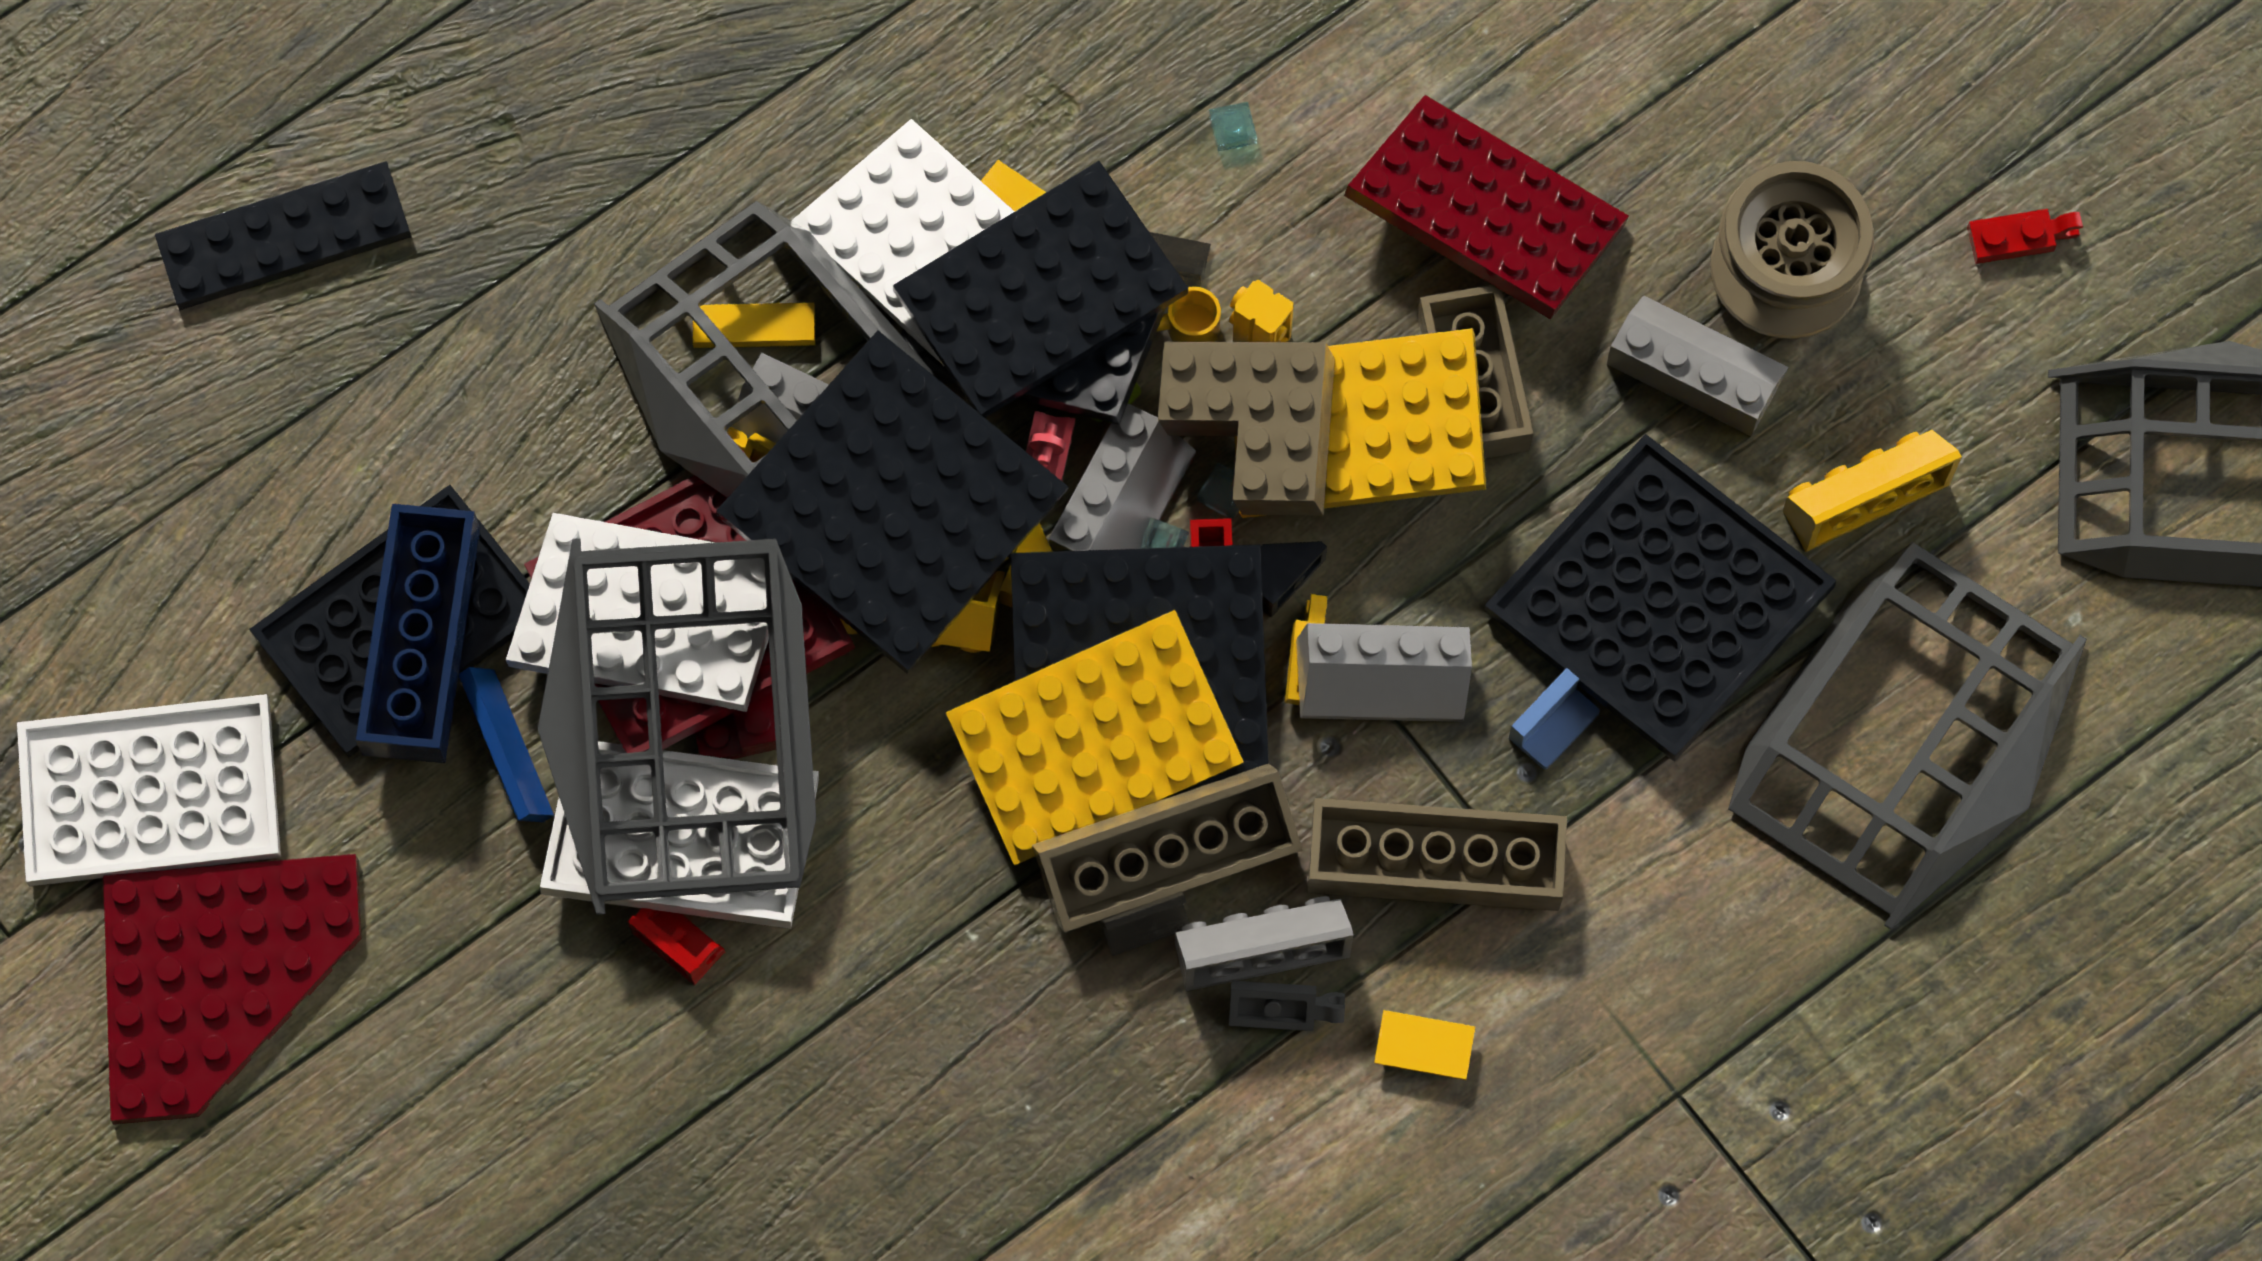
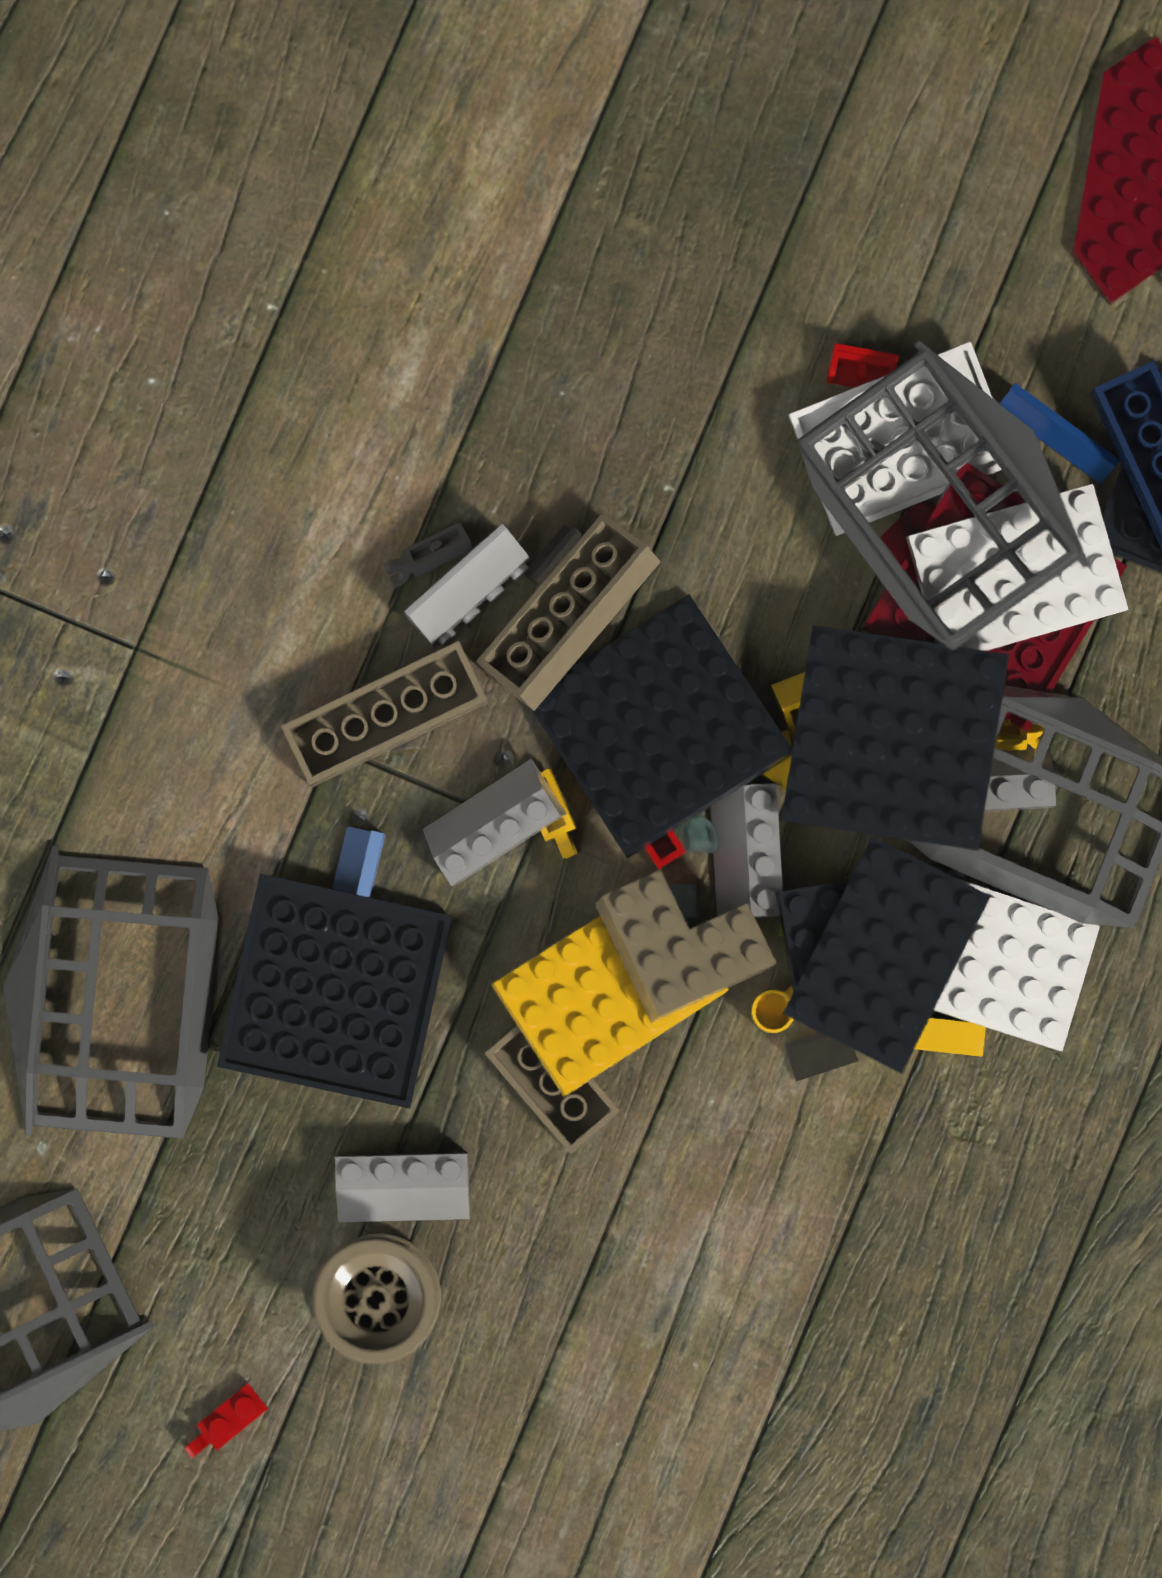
camera: 150 degrees right, 15 degrees up
yellow tile [693,303,815,348] -> none
yellow plate [946,610,1244,866] -> none
coral hips [1026,411,1075,481] -> none
clear light blue plate [1209,102,1257,152] -> none
yellow brick [1229,280,1294,342] -> none
black slope [1260,541,1327,618] -> none
dark red plate [1344,95,1629,320] -> none
yellow piece [1374,1010,1475,1080] -> none
yellow slope [1783,430,1962,552] -> none

